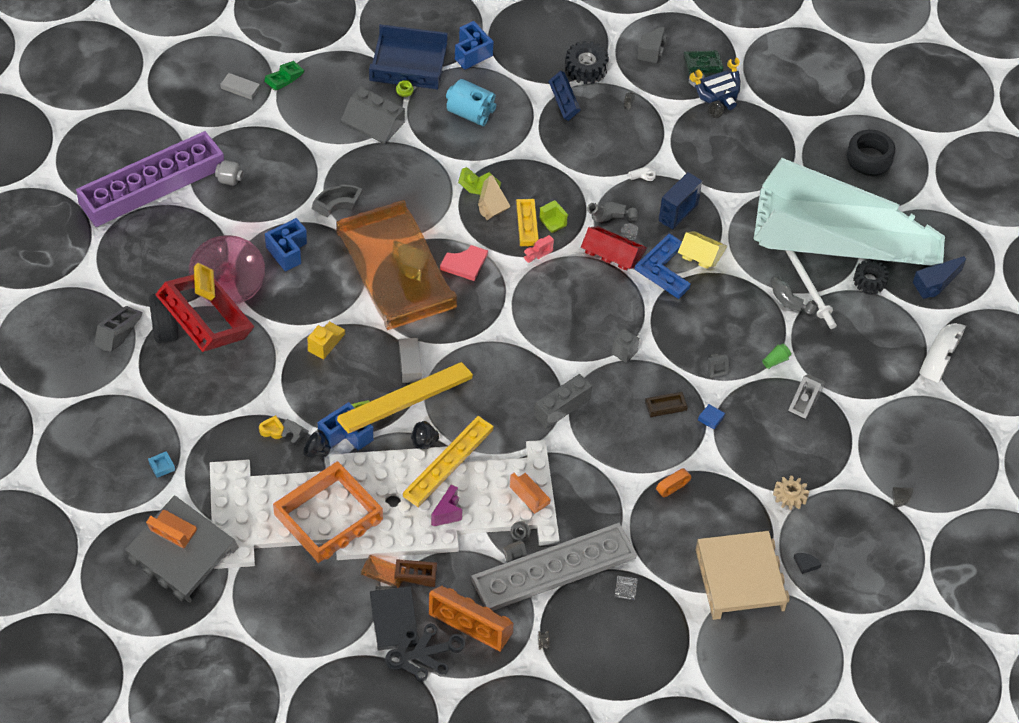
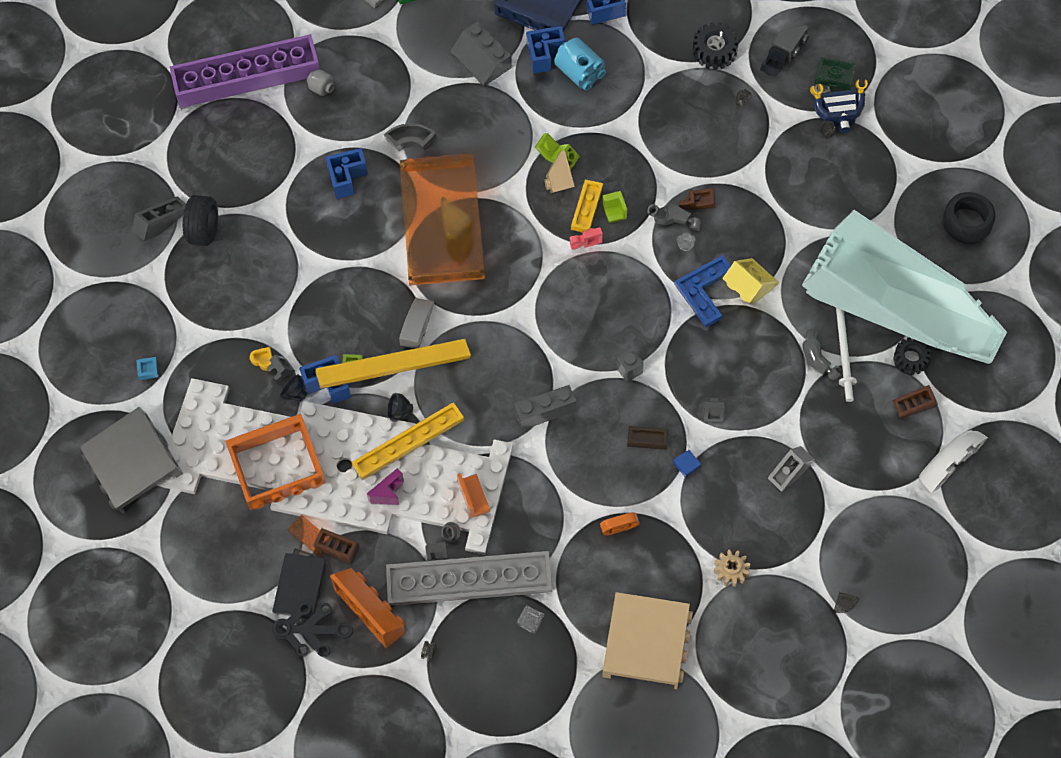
camera: 25 degrees right, 10 degrees up
orange panel [146,510,197,549] -> none
red window [155,274,254,352] -> none
clear pink dish [189,235,265,304] -> none
yellow tile [194,263,215,301] -> none
yellow arch [307,321,345,360] -> none
lime plate [396,81,413,97] -> none
coral tile [440,245,488,281] -> none
dark blue plate [548,70,581,121] -> none
red slope [580,226,647,271] -> none
white arm [629,167,656,181] -> none
dark blue window [659,172,702,230] -> none
bright green cone [762,343,791,369] -> none
black tile [793,553,821,574] -> none
dark blue slope [913,256,966,299] -> none
none -> blue brick [526,26,565,74]
none -> reddish brown slope [679,188,716,209]
none -> black bracket [760,46,788,77]
none -> reddish brown slope [893,385,938,419]

